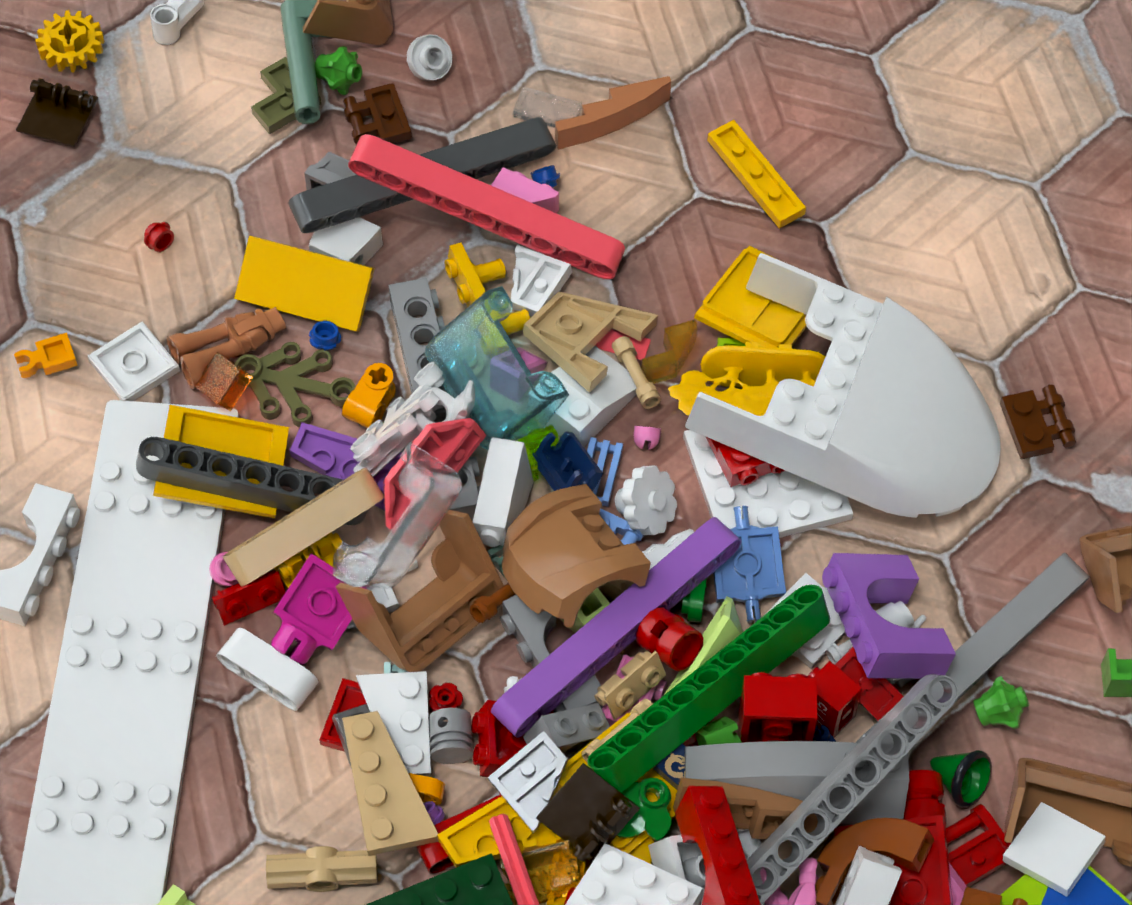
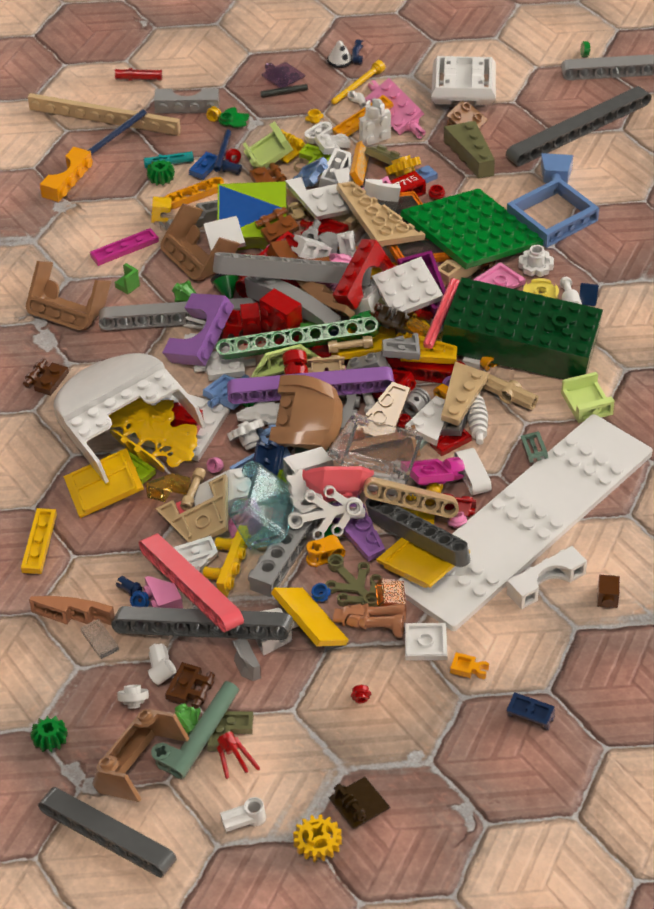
camera: 140 degrees left, 15 degrees down
none -> dark blue pin [116,576,143,597]
none -> white piece [148,643,176,685]
none -> red plant [216,731,260,779]
none -> tan wing [356,382,410,435]
none -> white piece [467,393,488,445]
none -> sand green tile [521,431,548,463]

